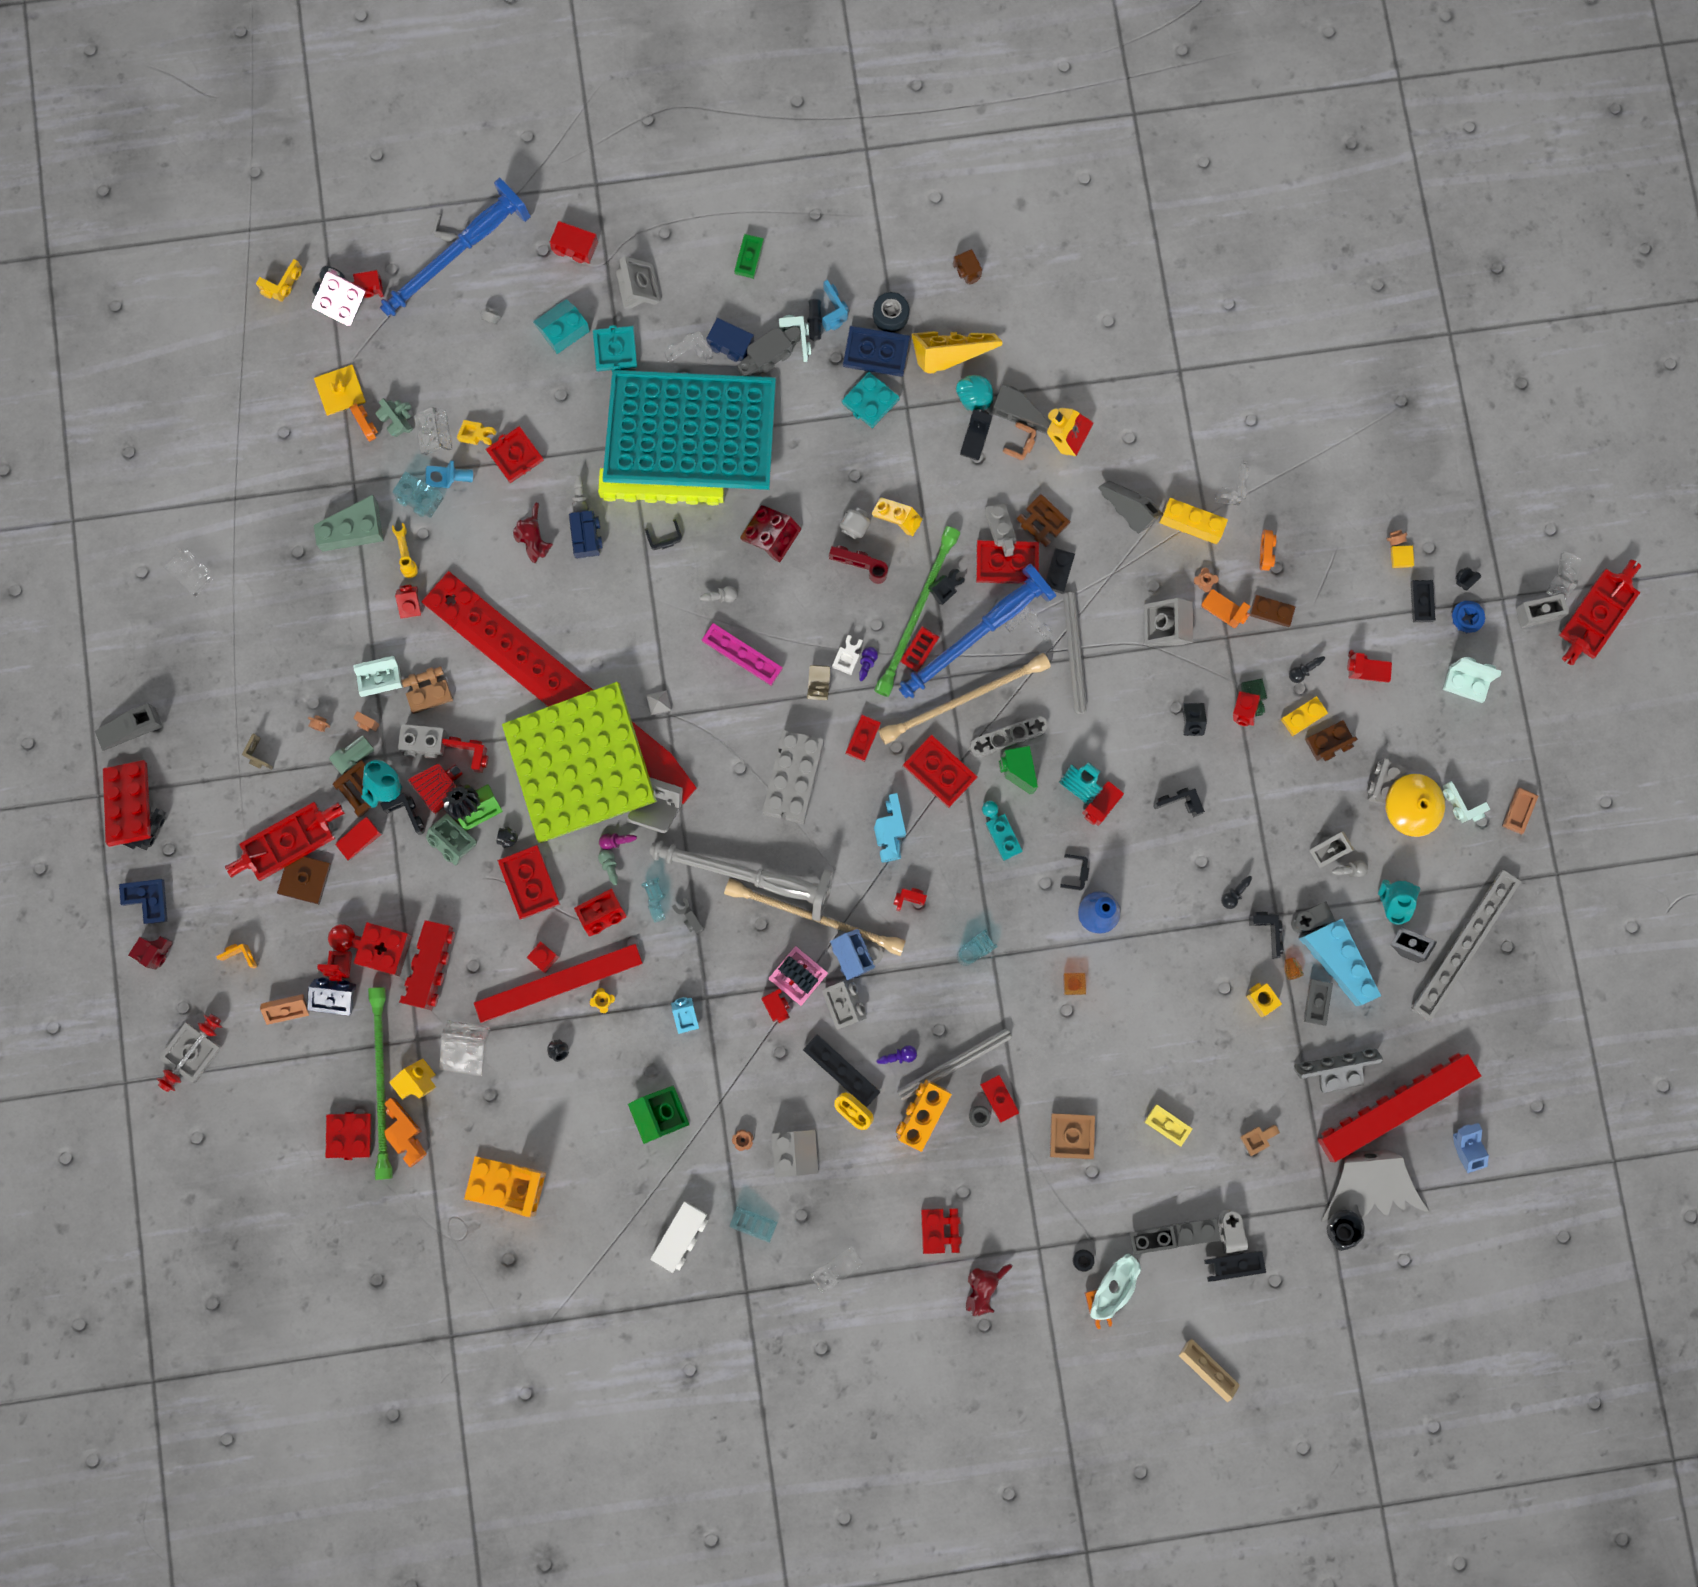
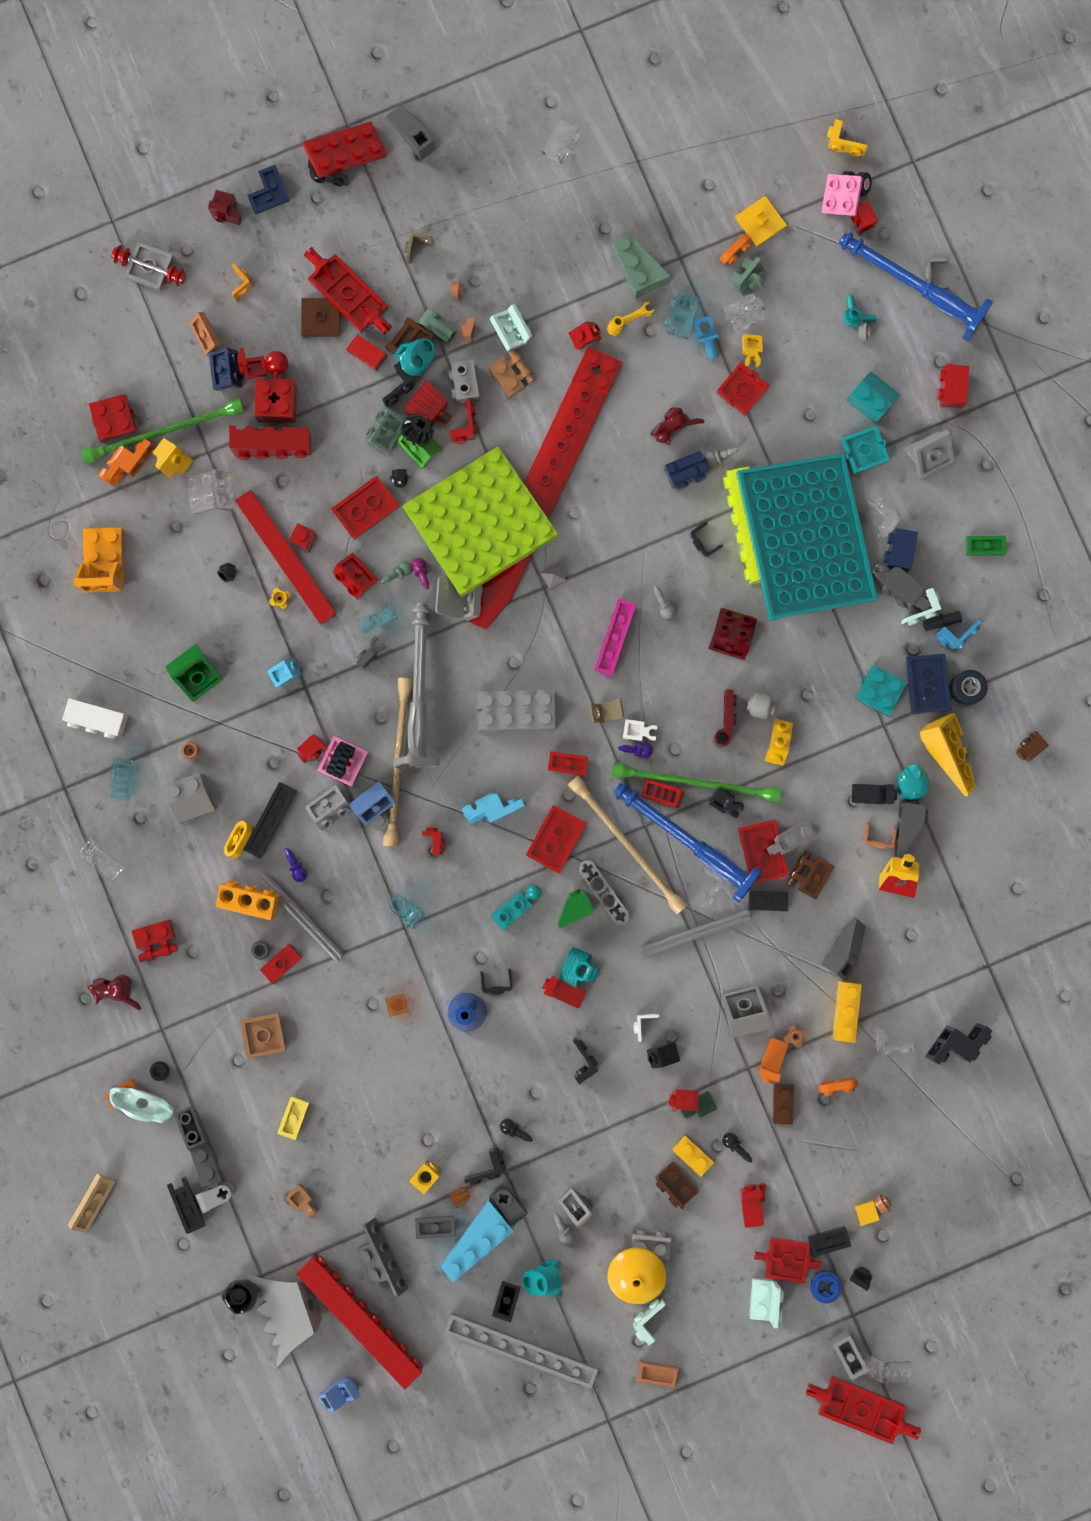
camera: 80 degrees right, 5 degrees up
none -> white bracket [633,1013,660,1042]
none -> red plate [754,1237,822,1284]
none -> teal piece [843,295,876,327]
none -> black bracket [925,1023,993,1065]

